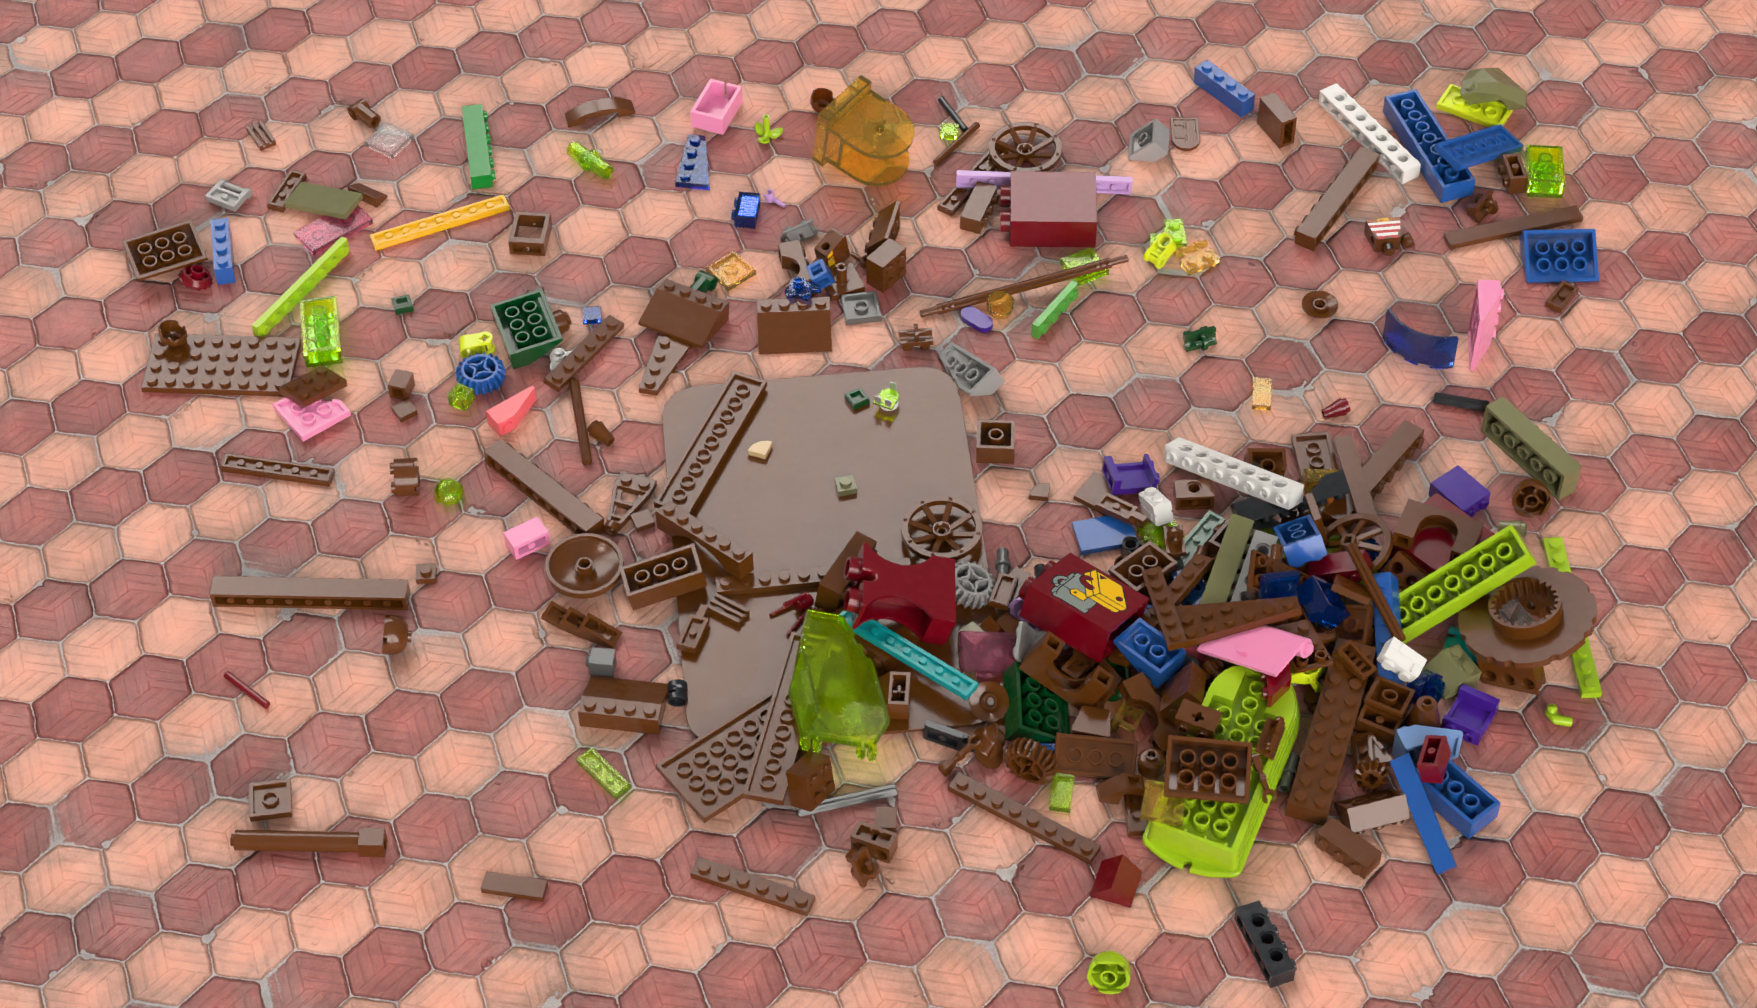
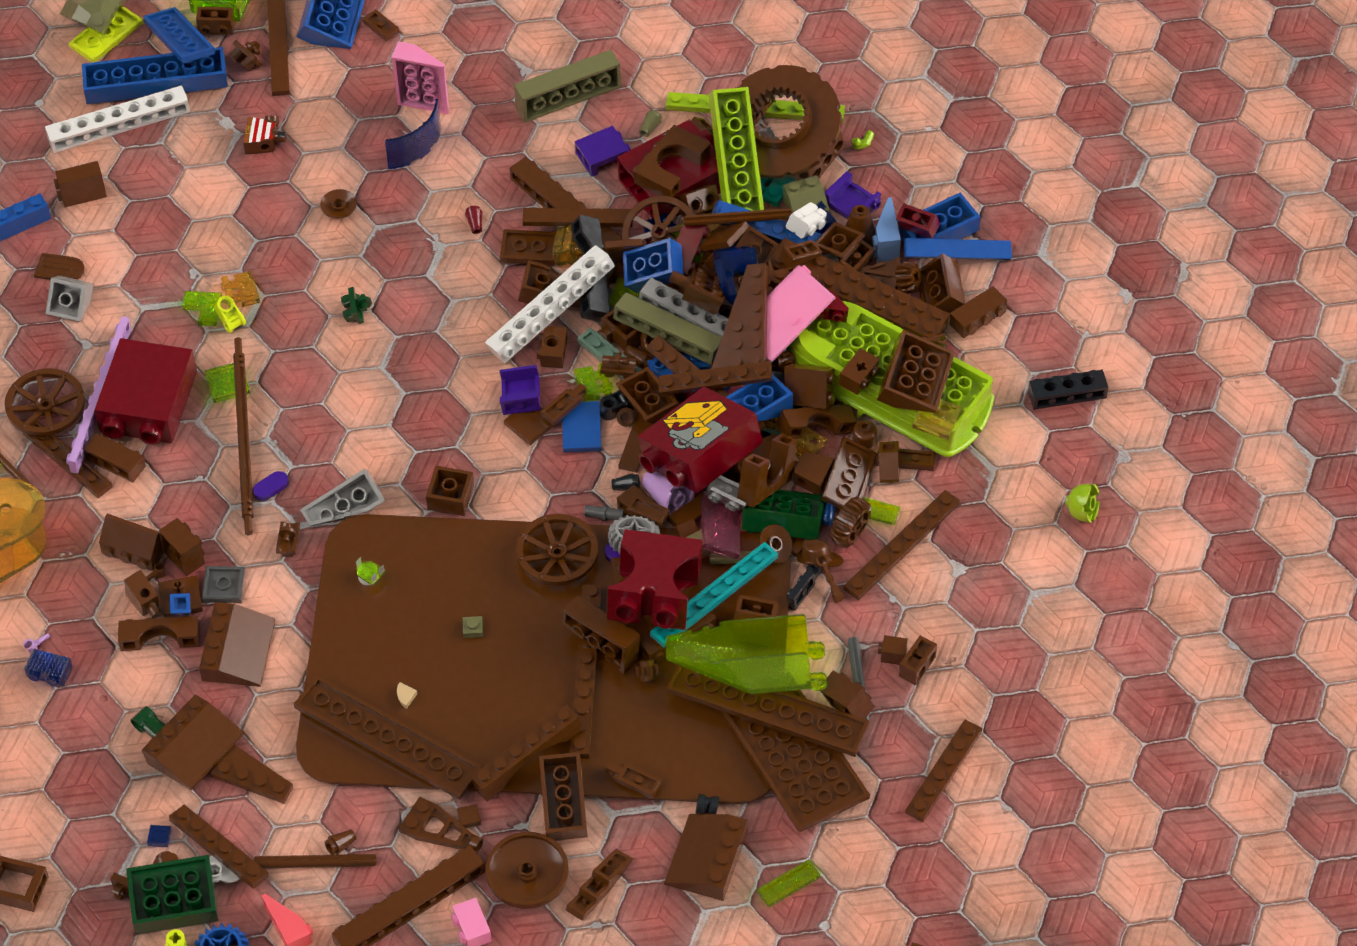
camera: 80 degrees left, 5 degrees up
dark grey brick [586,647,617,677] -> none
clear yellow tile [706,251,756,291] -> none
reddish brown tile [707,593,750,627] -> none
dark red plant [769,592,814,637] -> none
light grey hinge [780,218,818,242] -> none
clear blue plate [785,277,821,301] -> none
dark green tile [844,387,870,410] -> none
reddish brown hips [845,846,880,888] -> none
clear yellow hair [986,291,1015,319] -> none
tile [1029,483,1050,502] -> none
bright green plate [1032,281,1079,339] -> none
dark red slope [1090,854,1142,908] -> none
white brick [1139,487,1174,526] -> none
clear yellow tile [1252,377,1272,410] -> none
reddish brown hinge [1255,716,1286,761] -> none
brick [1294,147,1380,251] -> none
black axle [1433,392,1490,412] -> none
reddish brown cylinder [1512,478,1551,518] -> none

